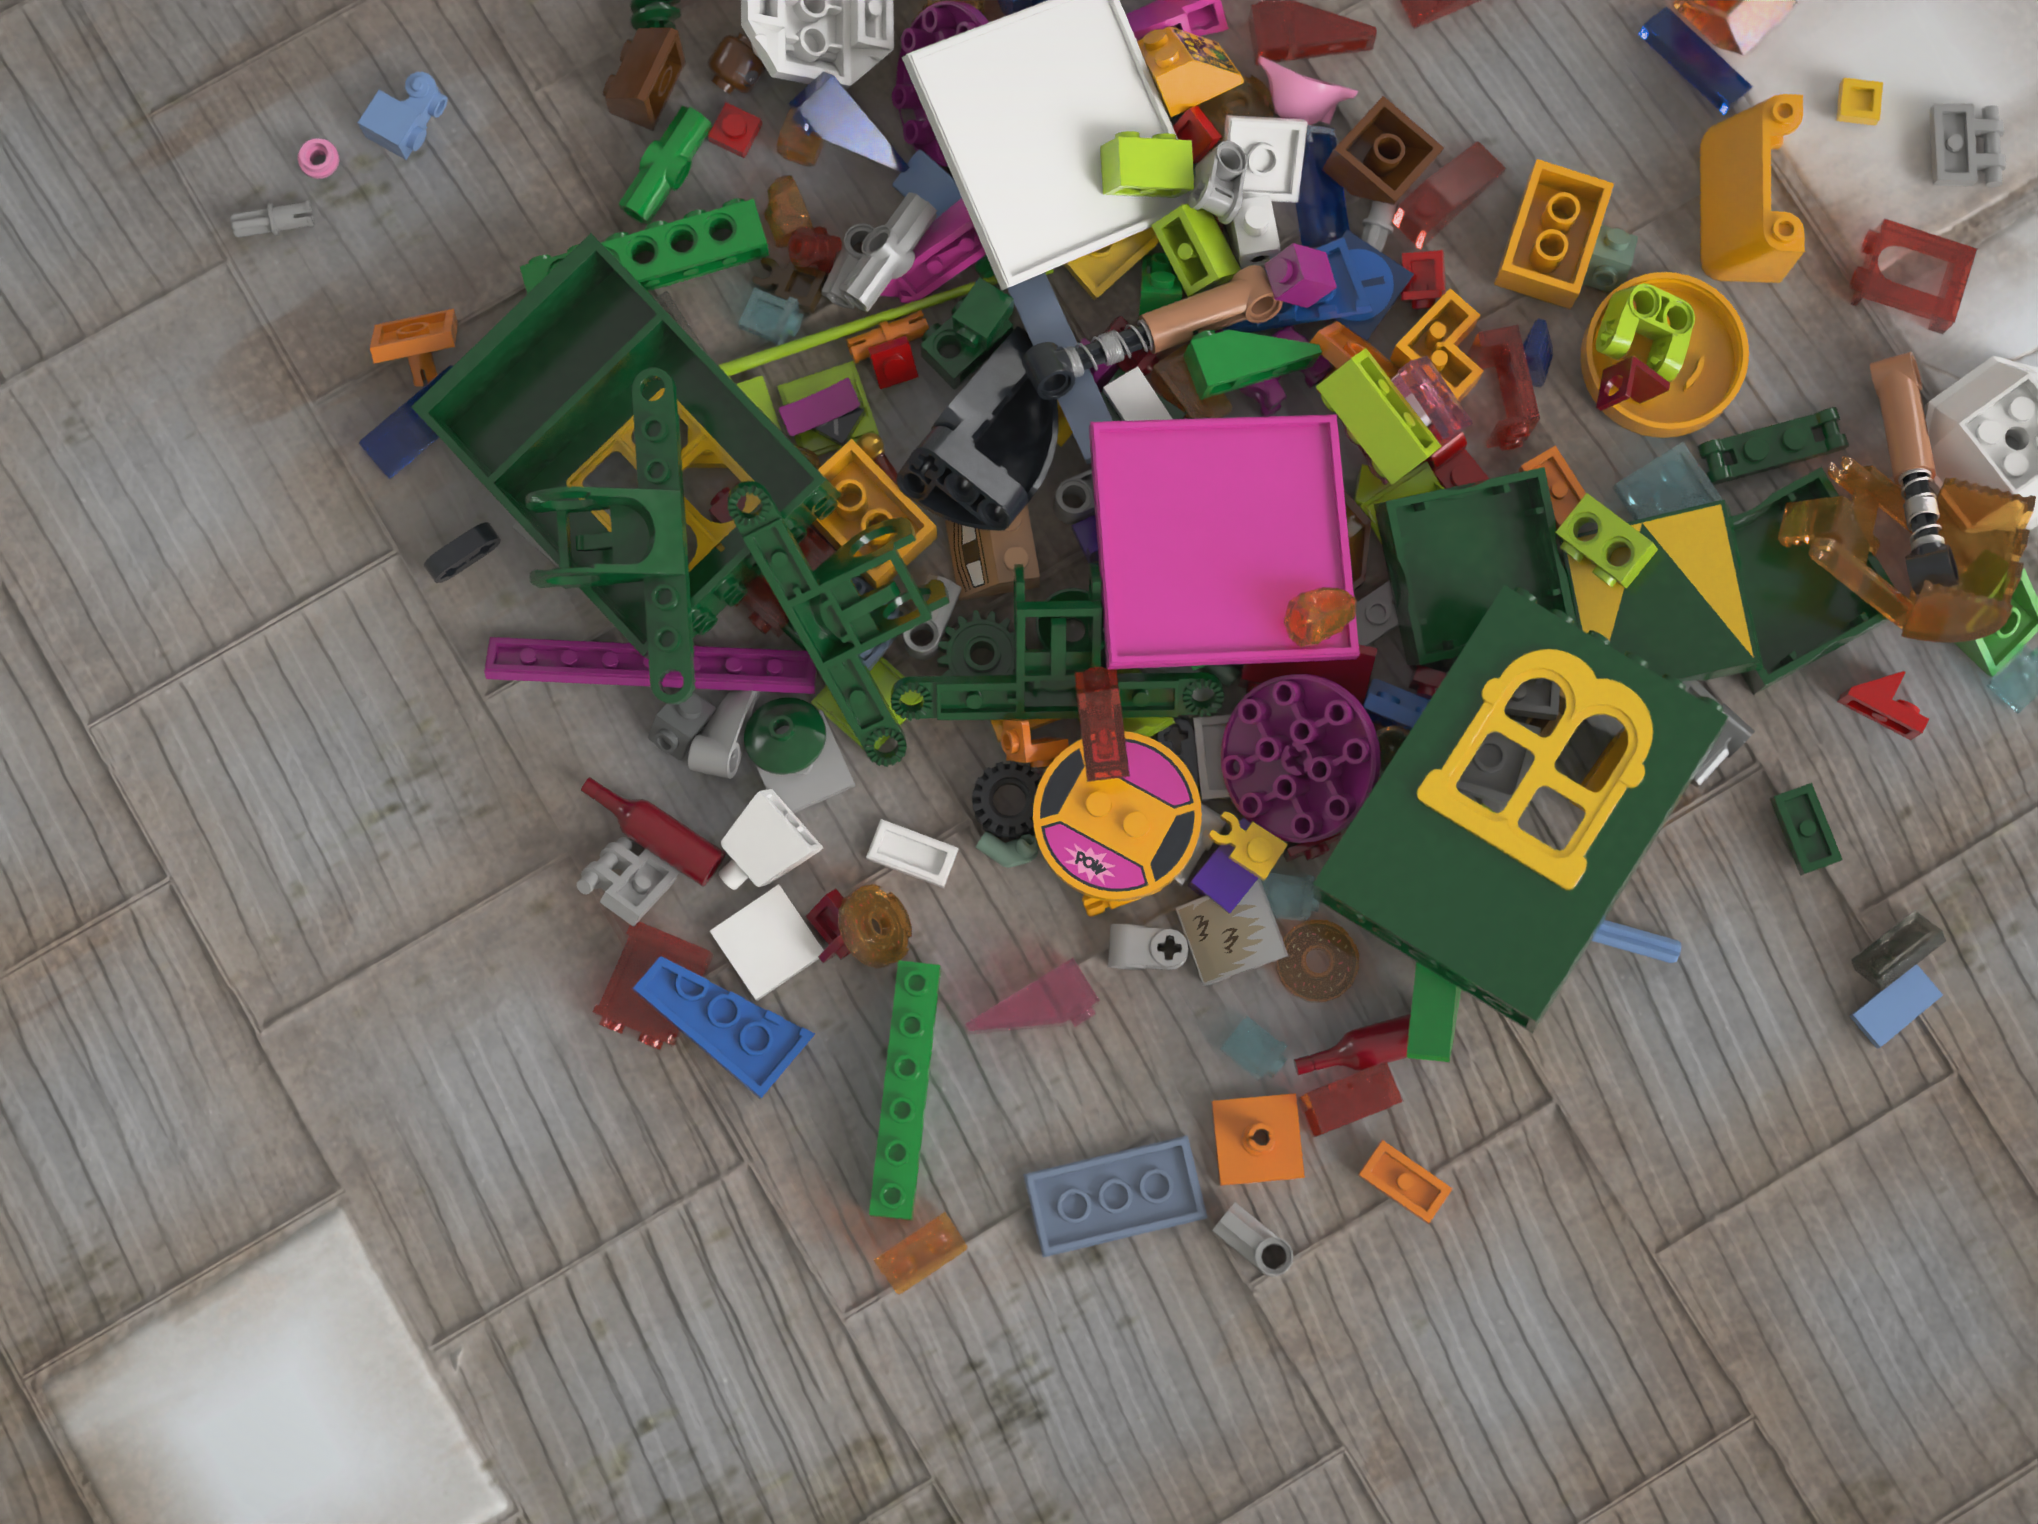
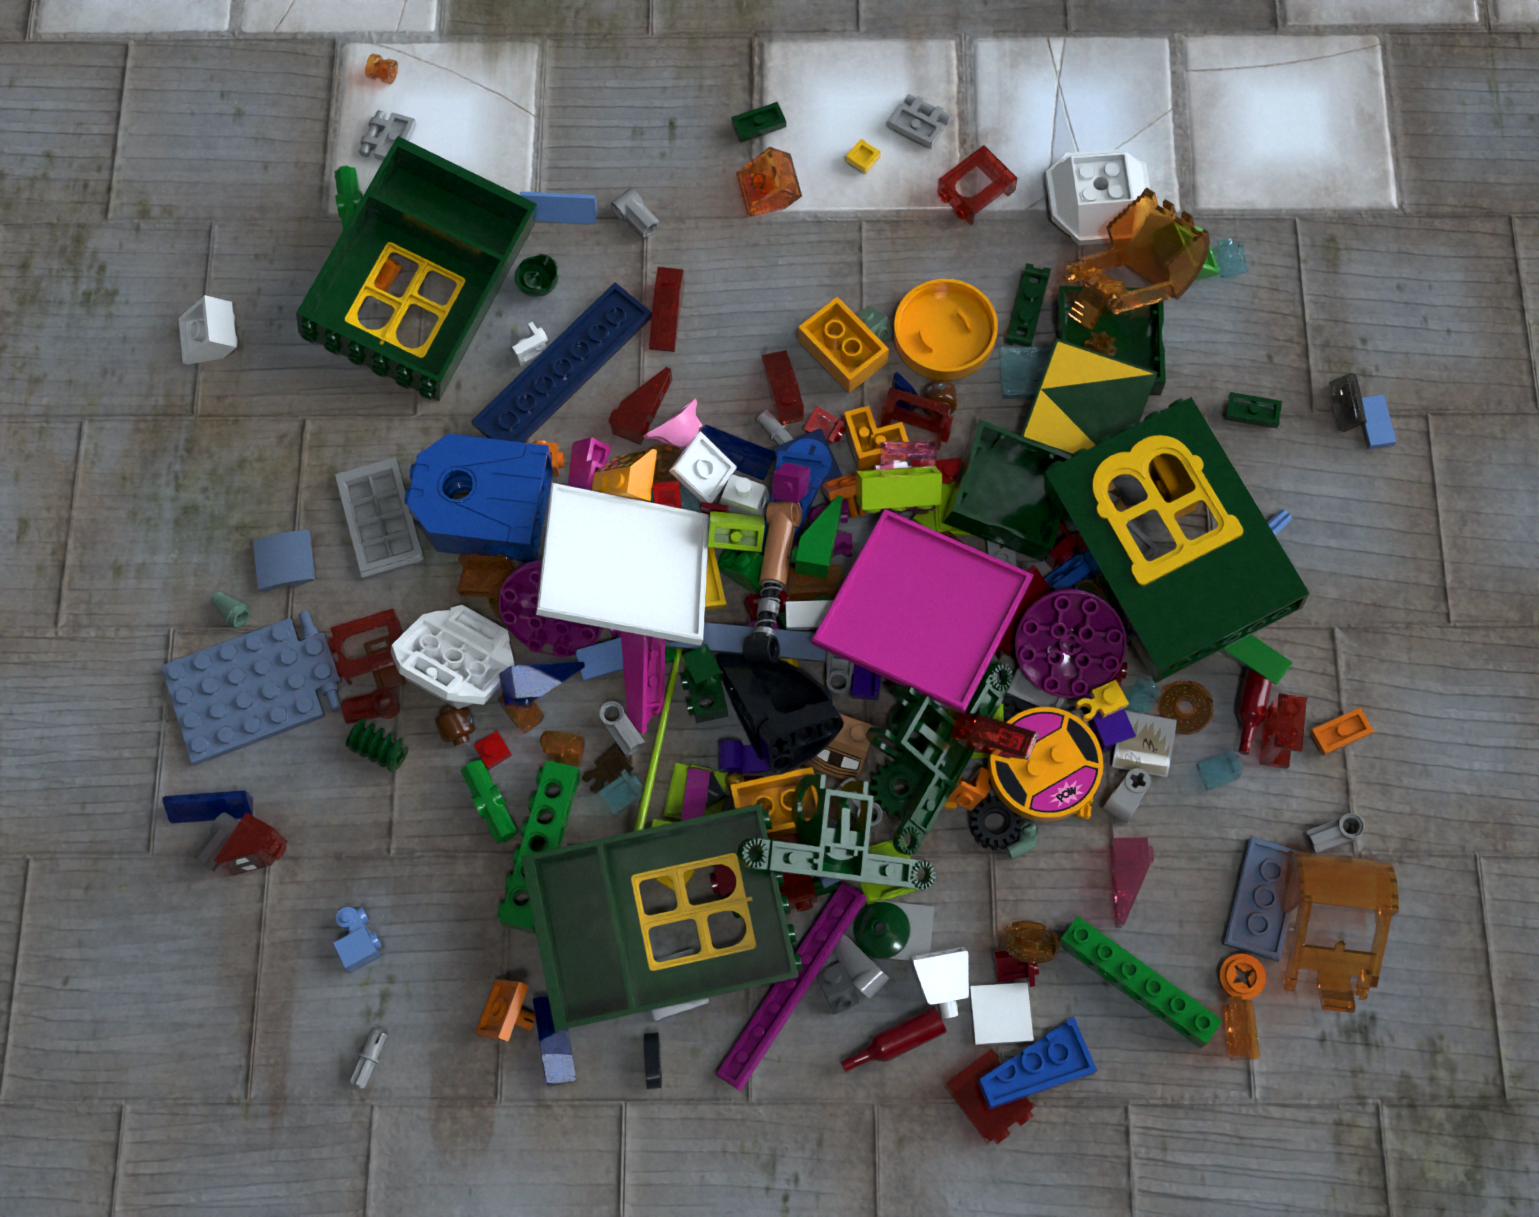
camera: 55 degrees left, 10 degrees down
bright pink plate [298,139,339,179] -> none
dark green piece [525,368,696,705] -> none
light grey plate [576,837,680,927] -> none
reddish brown slope [603,28,686,131] -> none
clear red brick [788,226,842,274] -> none
light grey piece [839,192,937,312] -> none
orange pin [846,310,929,364] -> none
white tile [866,819,959,888] -> none
red plate [868,336,919,389] -> none
lime brick [1100,131,1194,198] -> none
light grey piece [1189,140,1248,225] -> none
orange tile [1211,1093,1305,1186] -> none
clear orange rock [1284,587,1357,648] -> none
reddish brown slope [1322,96,1444,205] -> none
orange plate [1518,445,1586,530] -> none
lime brick [1555,493,1658,589] -> none
lime piece [1596,283,1695,382] -> none
dark red bracket [1596,355,1670,411] -> none
clear blue slope [1638,6,1753,115] -> none
light orange windscreen [1700,94,1805,283] -> none
red slope [1837,671,1929,740] -> none
piece [1870,351,1960,595] -> none
none -> dark purple panel [718,741,771,774]
none -> reddish brown head [923,380,957,419]
none -> clear orange gear [1084,331,1117,356]
none -> orange gear [1219,954,1266,1001]
none -> clear orange piece [1283,850,1399,1013]

